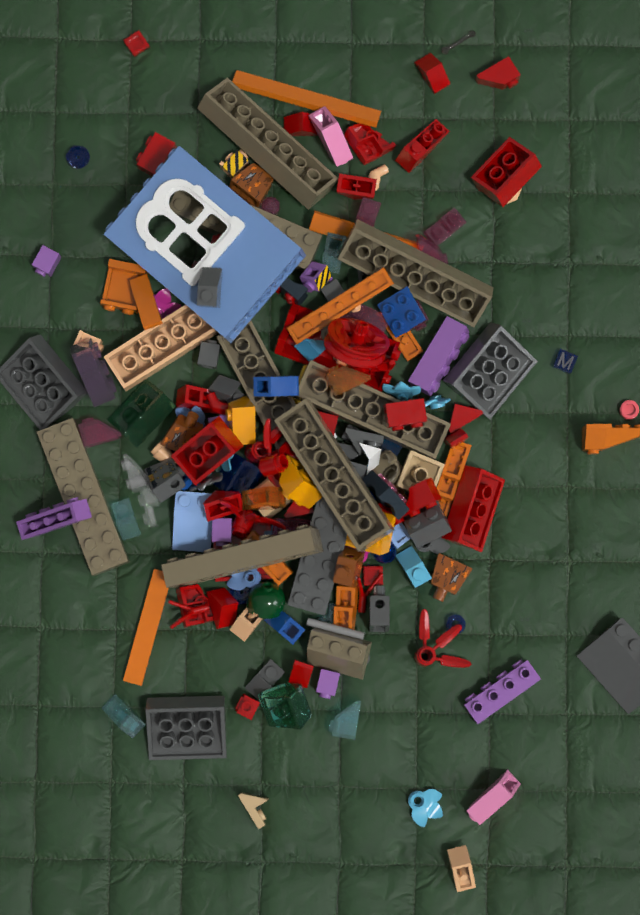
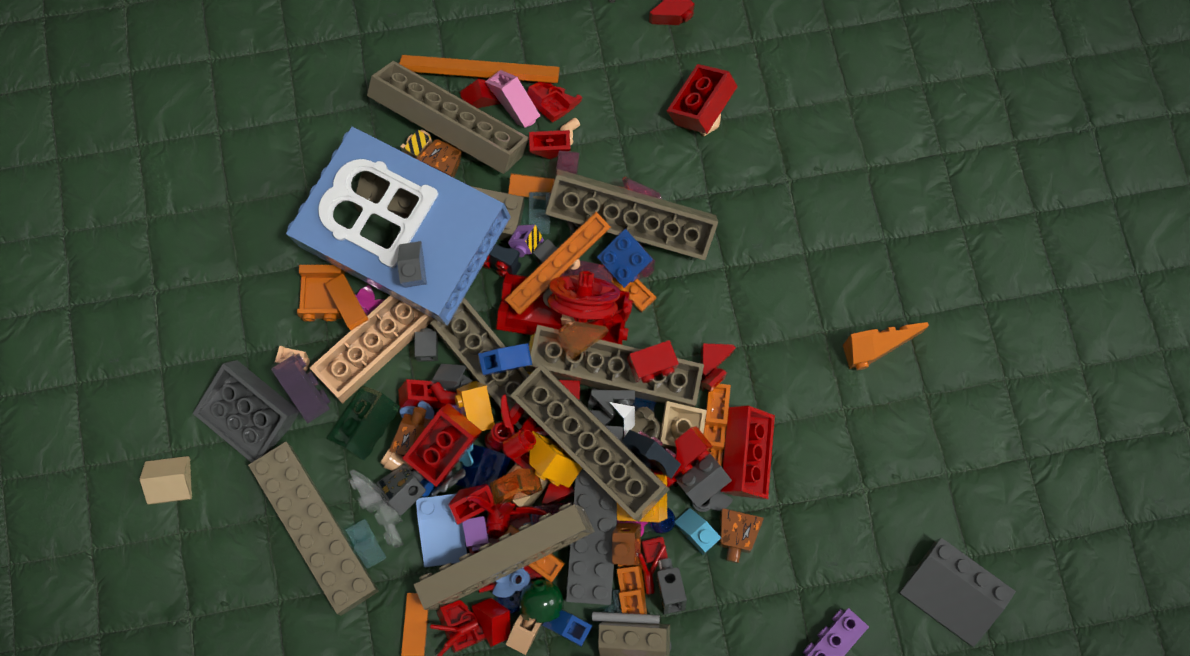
camera: 15 degrees left, 10 degrees down
medium lavender brick [16,497,92,540] -> none
medium lavender brick [32,245,62,277] -> none
clear blue plate [66,146,90,169] -> none
clear pink slope [78,417,123,448] -> none
red tile [123,30,150,57] -> none
red brick [136,132,176,177] -> none
clear pink tile [262,197,280,215] -> none
dark azure sticker [294,339,325,361] -> none
medium azure plate [382,381,421,401] -> none
light blue plate [391,523,411,549] -> none
red slope [395,119,450,173] -> none
medium lavender brick [408,316,469,397] -> none
red plant [414,609,471,668] -> none
red slope [415,53,450,94] -> none
clear pink slope [423,208,466,248] -> none
medium azure plate [424,395,451,409] -> none
dark grey slope [443,322,538,420] -> none
clear blue plate [446,615,466,634] -> none
clear blue tile [553,349,578,374] -> none
coral tile [619,400,639,420] -> none

